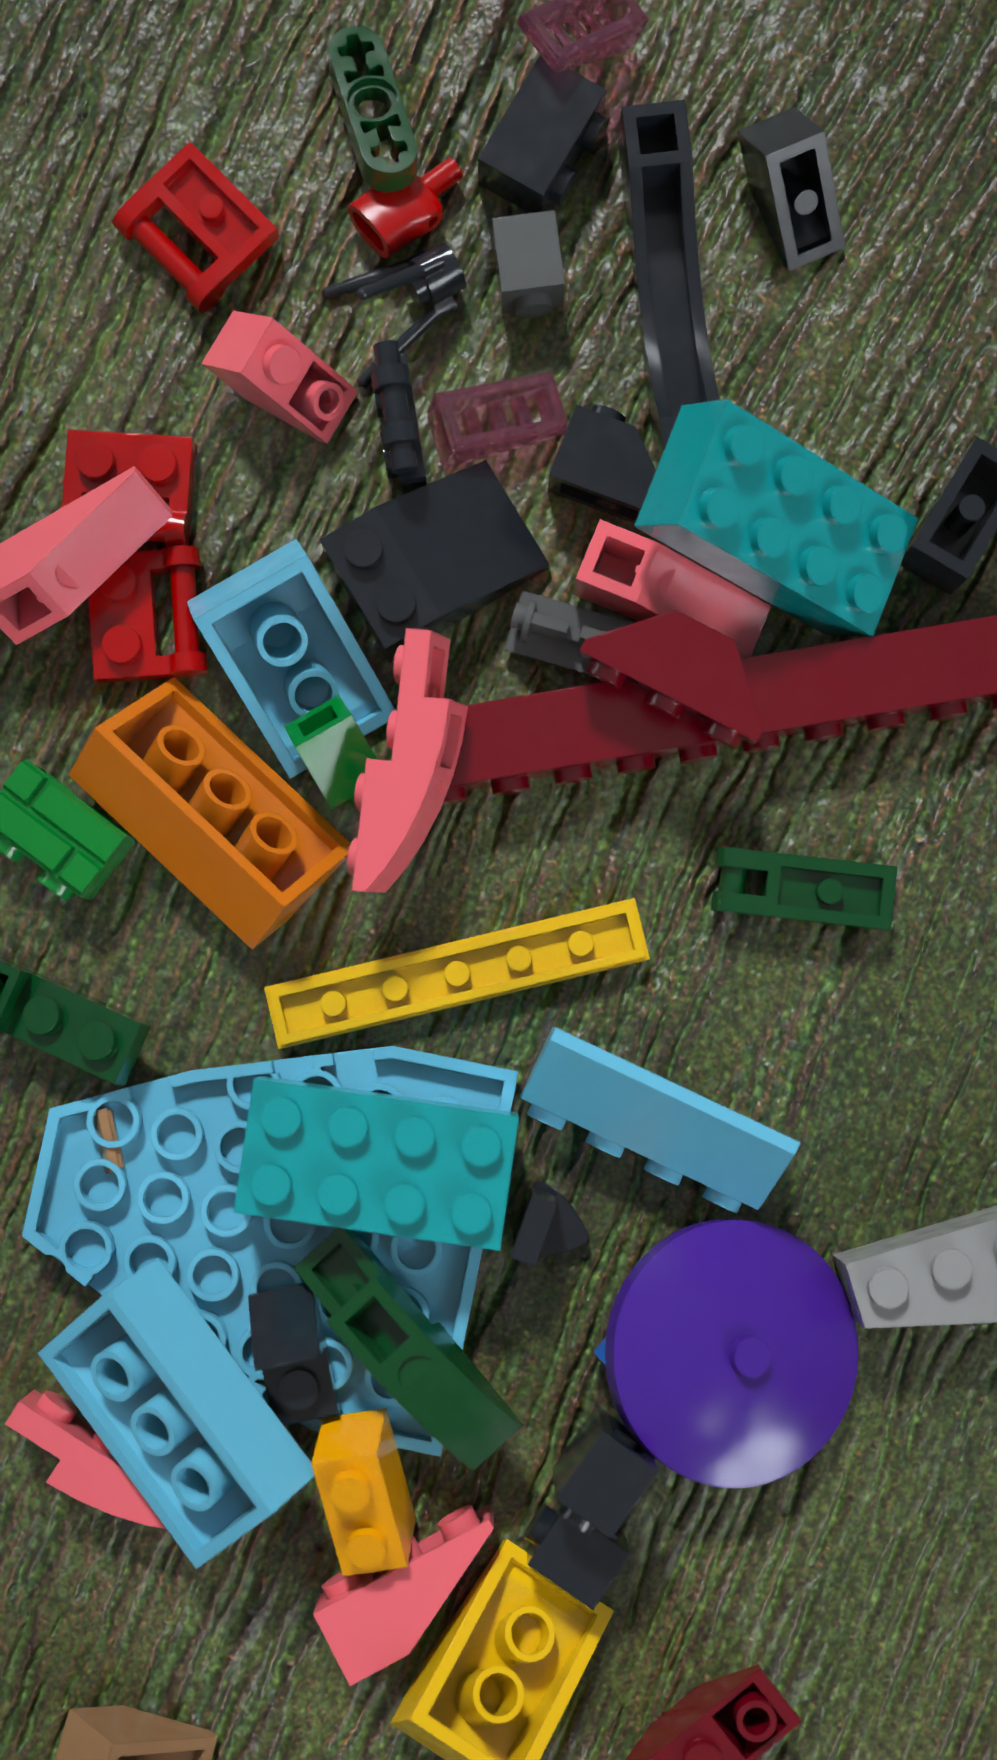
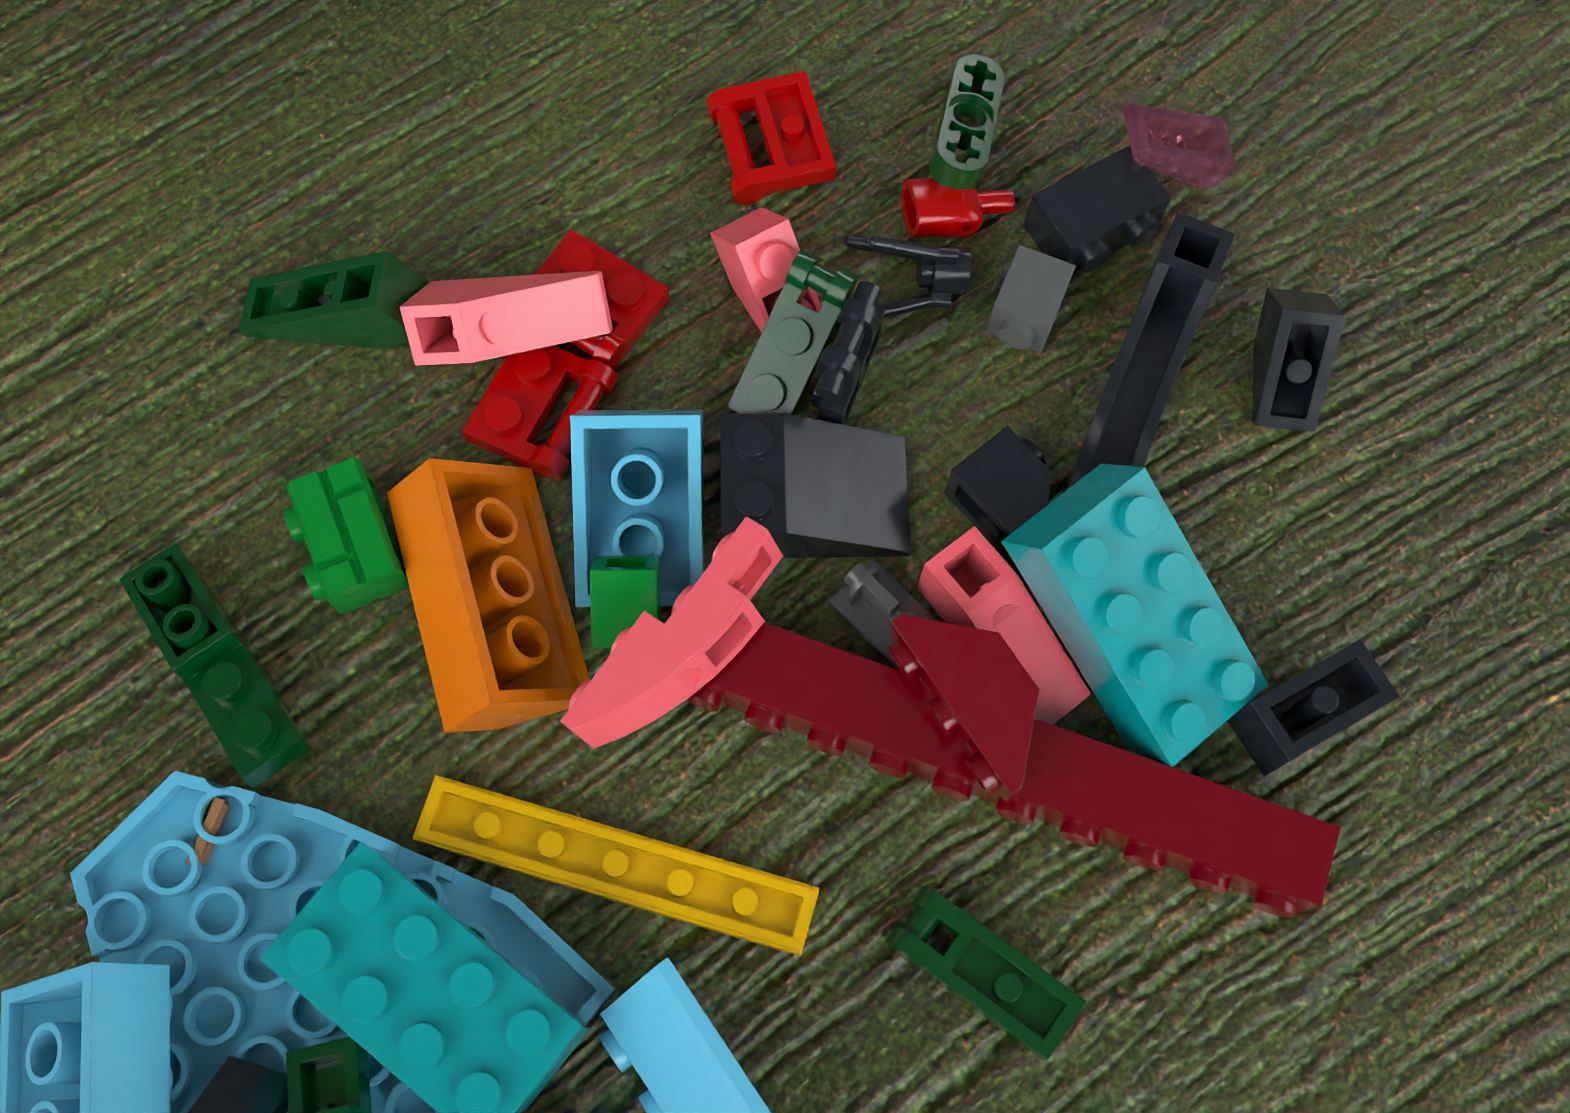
camera: 25 degrees right, 15 degrees down
clear pink slope [427,371,568,467] -> none
none -> plate [727,249,858,415]

